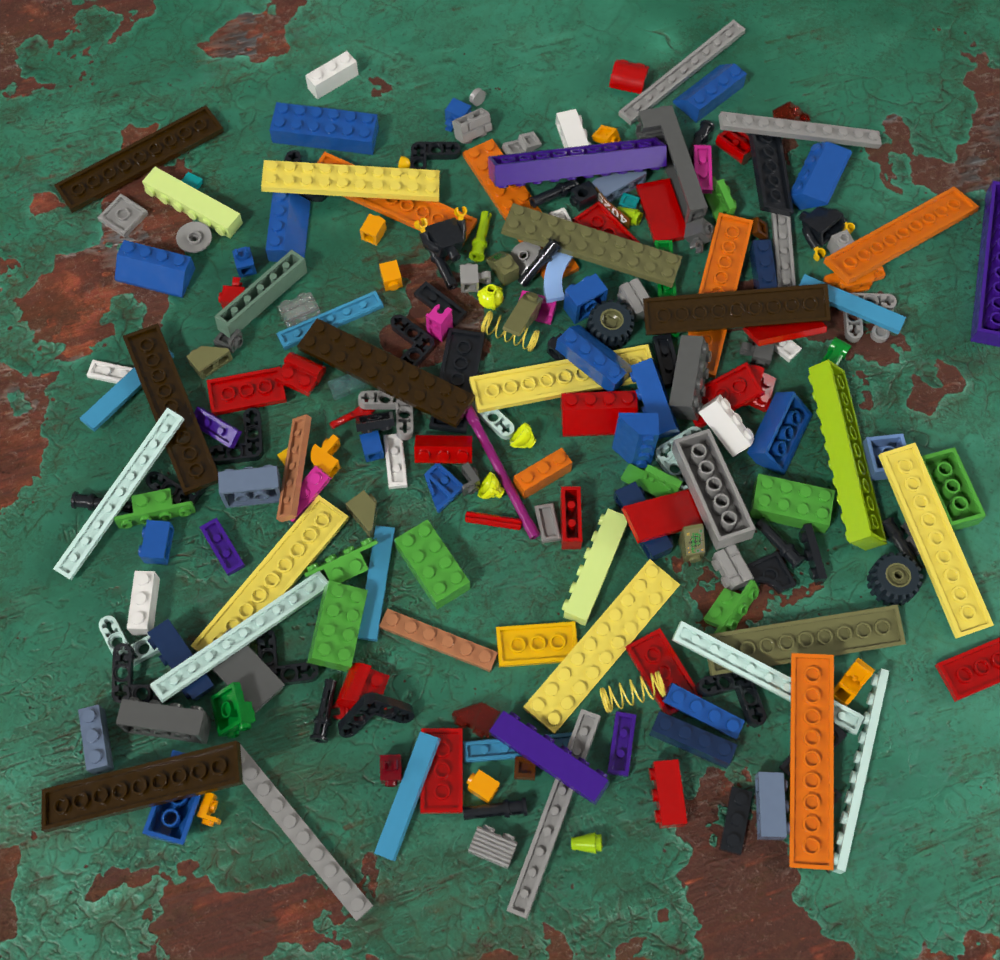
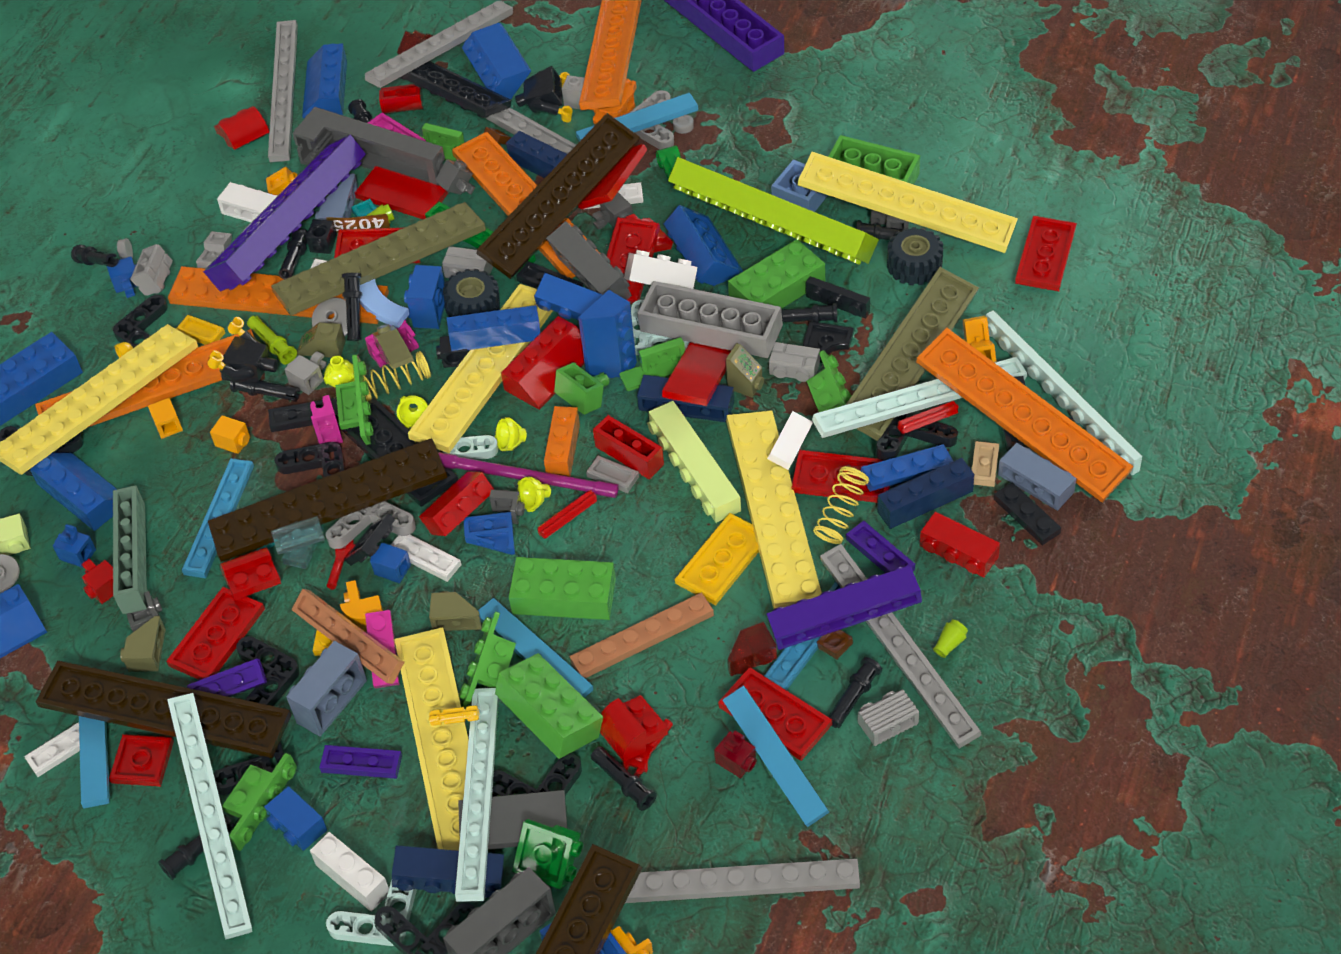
camera: 45 degrees left, 15 degrees down
clear brick [277,292,321,328] -> none
black beam [338,692,414,738] -> none
light orange brick [467,770,500,804] -> none
none -> black pin [71,244,118,267]
none -> red tile [109,734,174,787]
none -> yellow tile [176,315,225,345]
none -> clear light blue plate [271,516,325,555]
none -> bright green bracket [335,354,373,445]
none -> neon yellow piece [397,396,428,428]
none -> yellow axle [429,705,480,726]
none -> bright green brick [554,362,609,415]
none -> white tile [767,411,813,470]
none -> red axle [897,401,959,434]
none -> tan plate [972,441,999,487]

